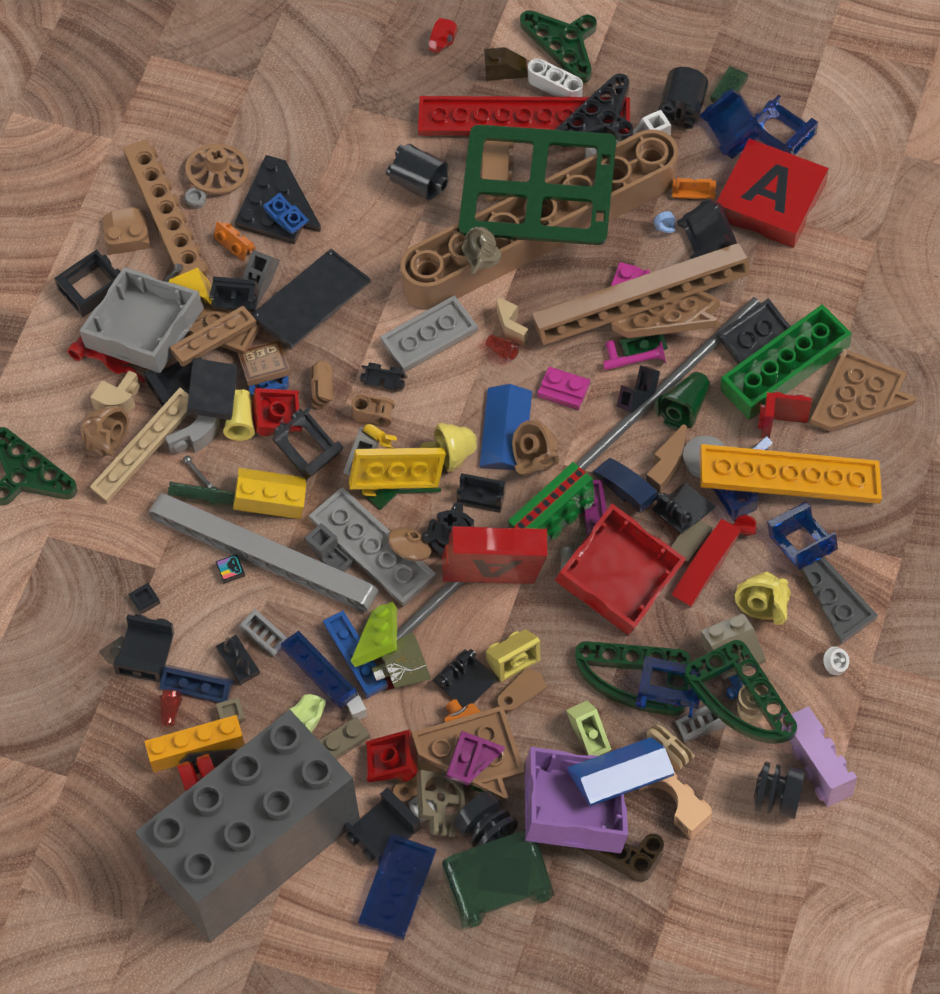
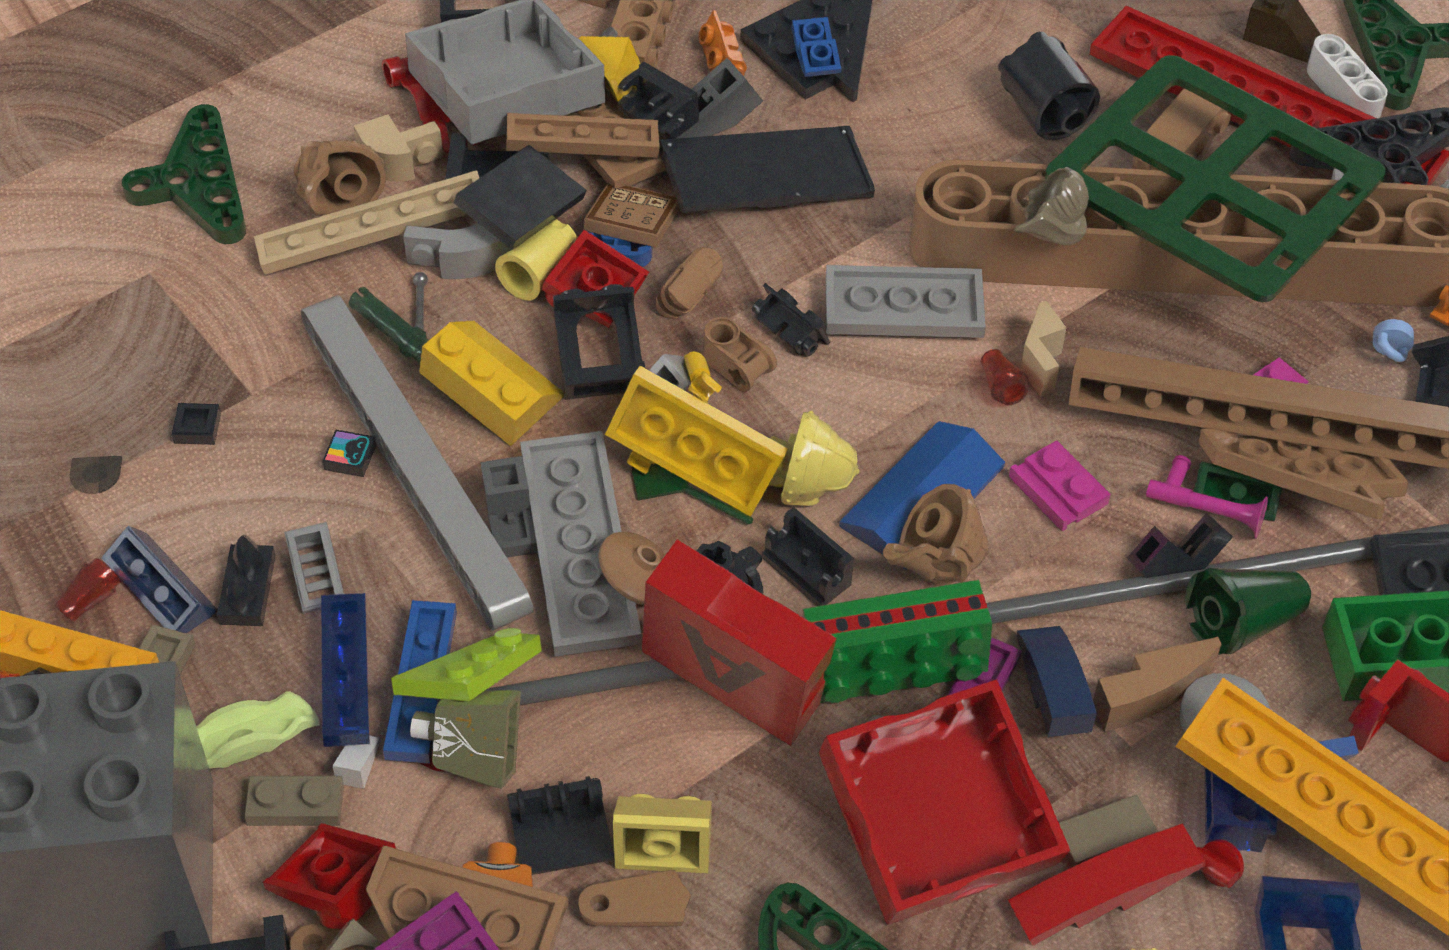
camera: 30 degrees right, 10 degrees down
black panel [113,614,175,682] -> none
black hinge [652,483,716,534] -> none

